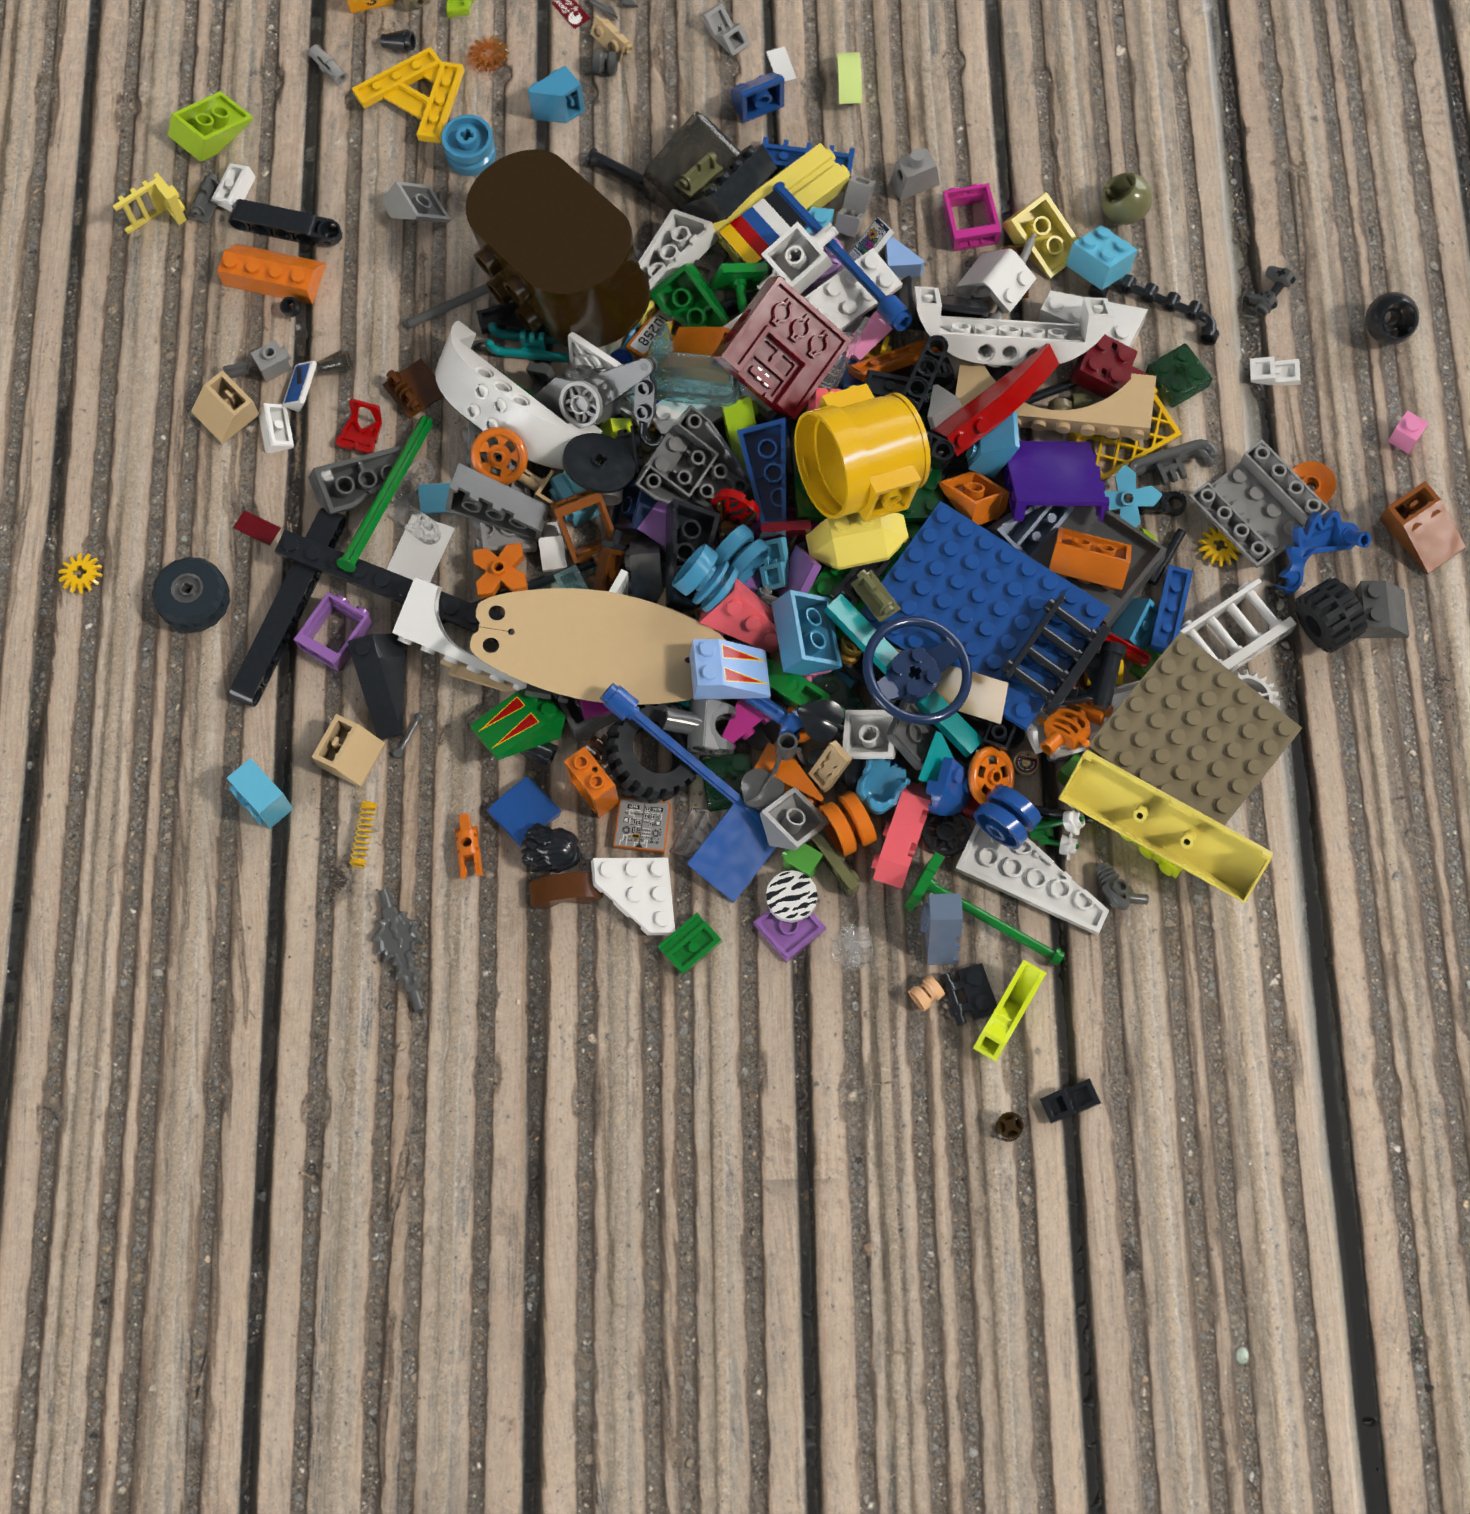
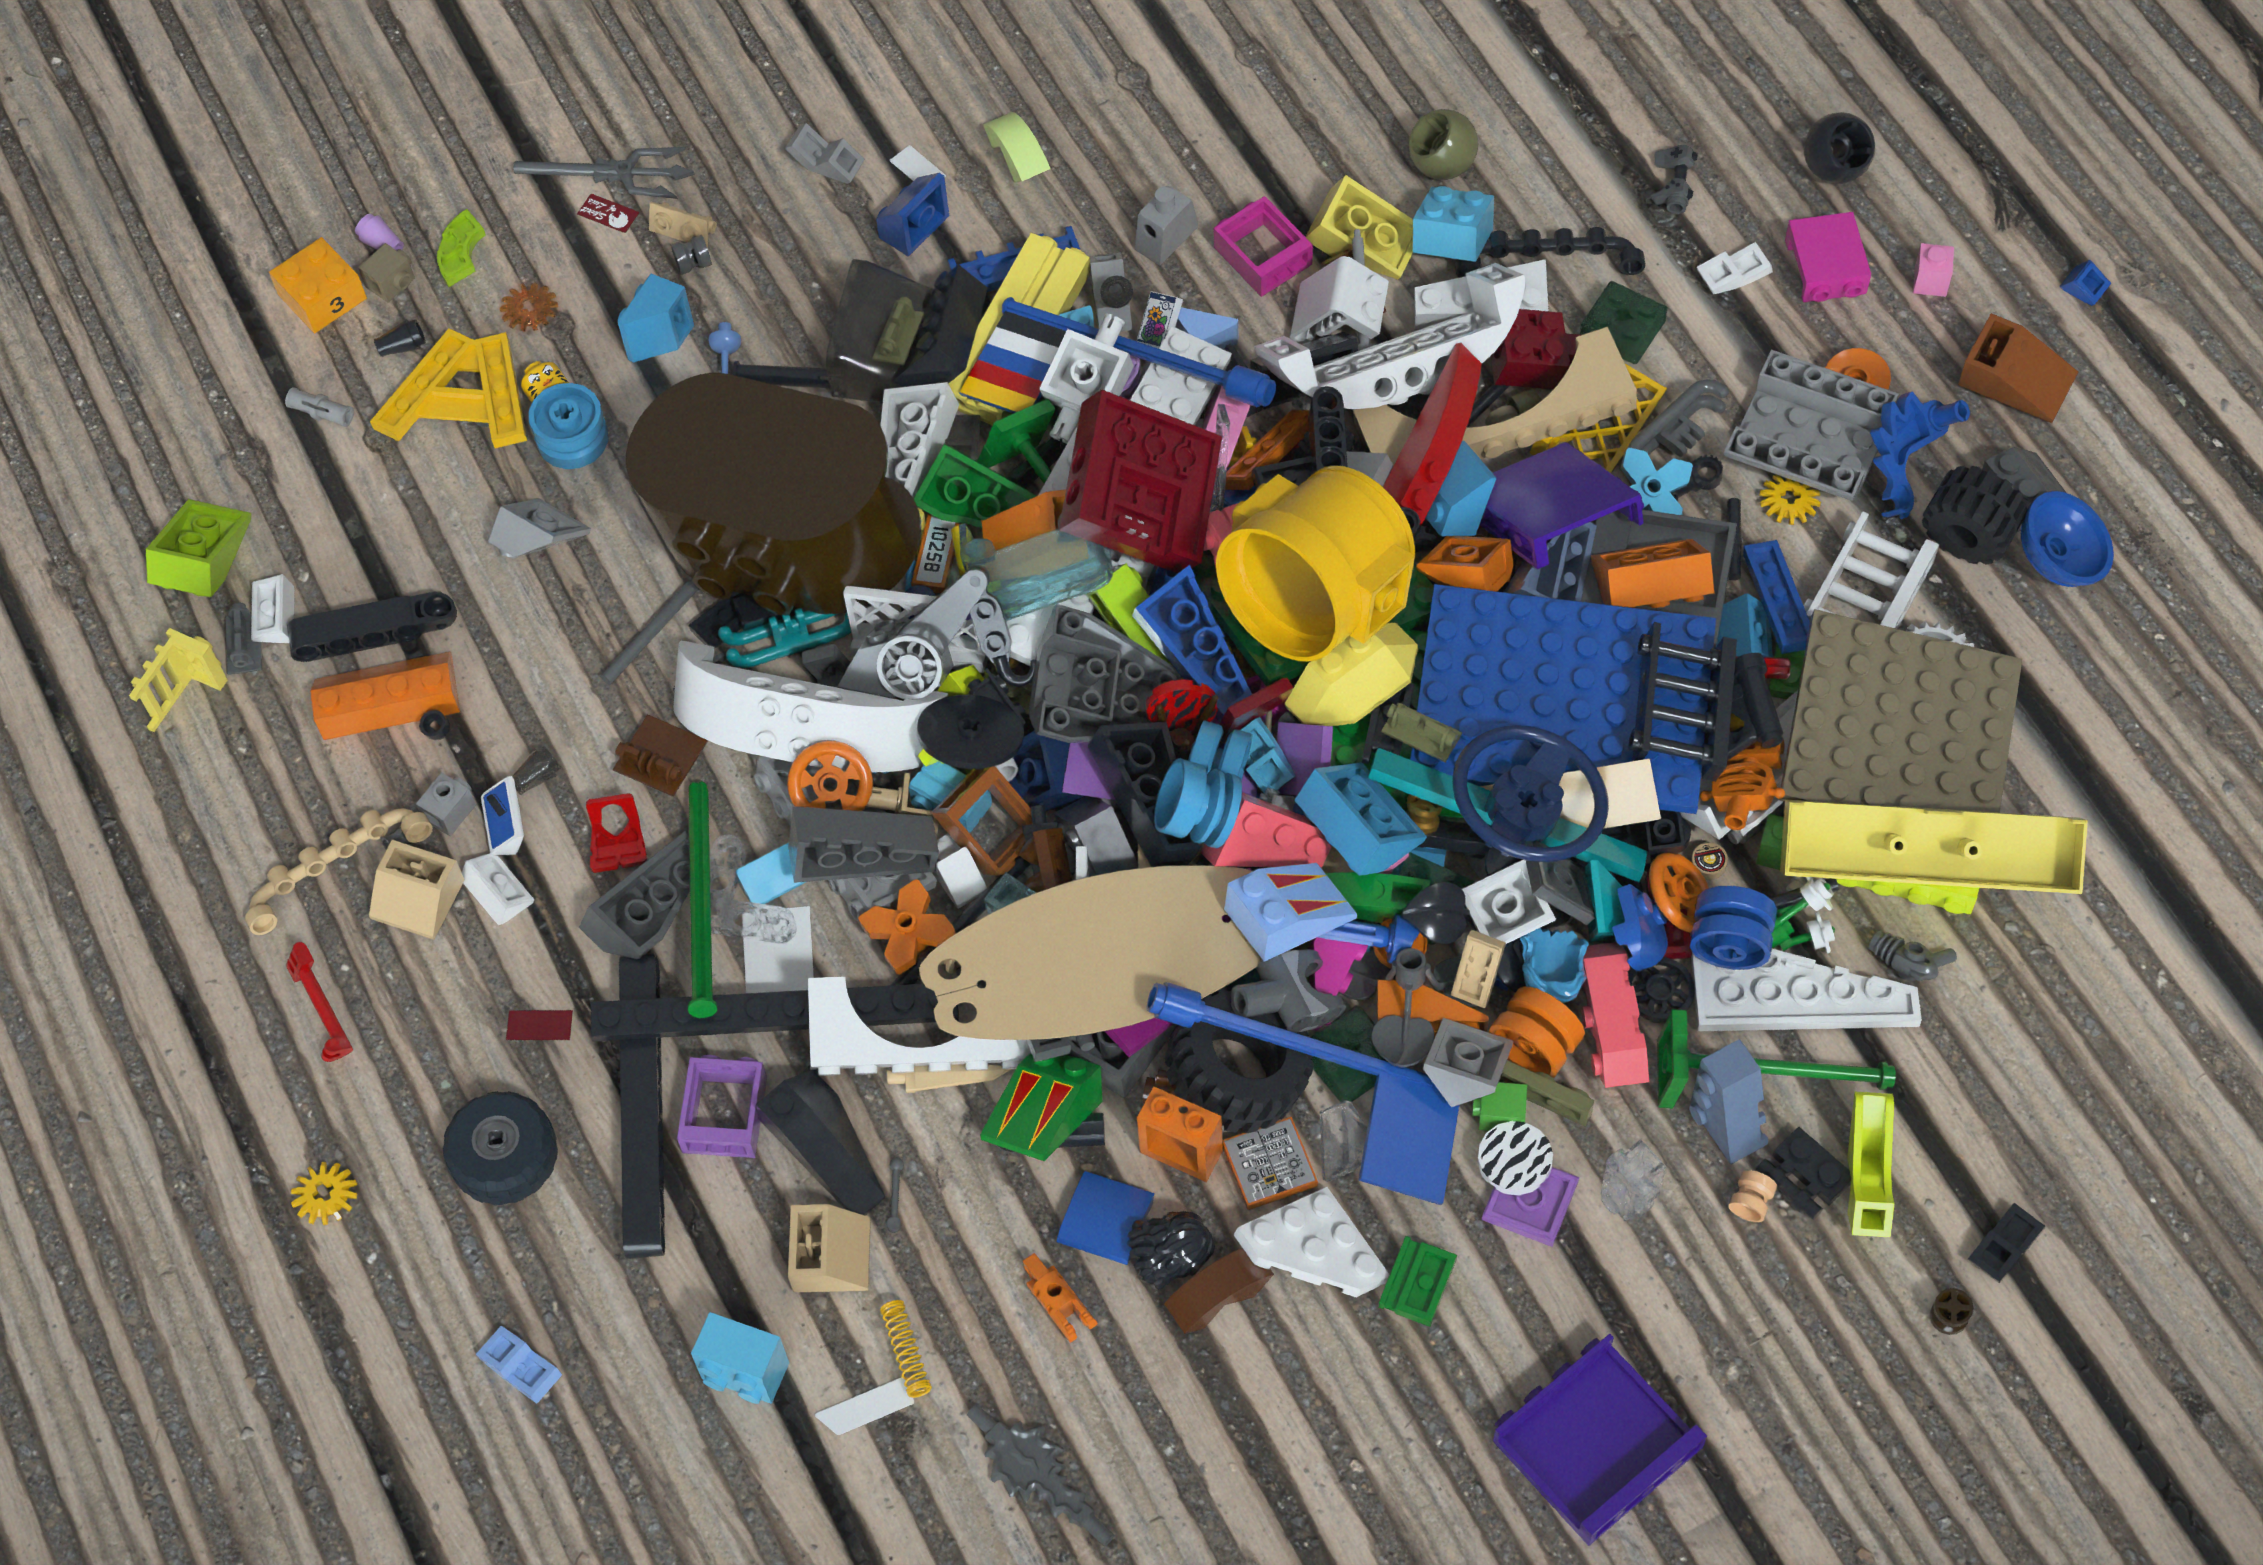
camera: 25 degrees left, 10 degrees down
none -> tan bar [245,808,433,935]
none -> red hinge [286,942,353,1062]
none -> light blue slope [476,1326,562,1404]
none -> yellow head [521,361,569,403]
none -> medium blue sword [708,322,741,374]
none -> white sticker [815,1377,914,1435]
none -> clear smoke cone [1100,275,1133,308]
none -> dark purple panel [1493,1334,1707,1546]
none -> dark pink panel [1785,212,1871,302]
none -> blue hat [2021,491,2114,587]

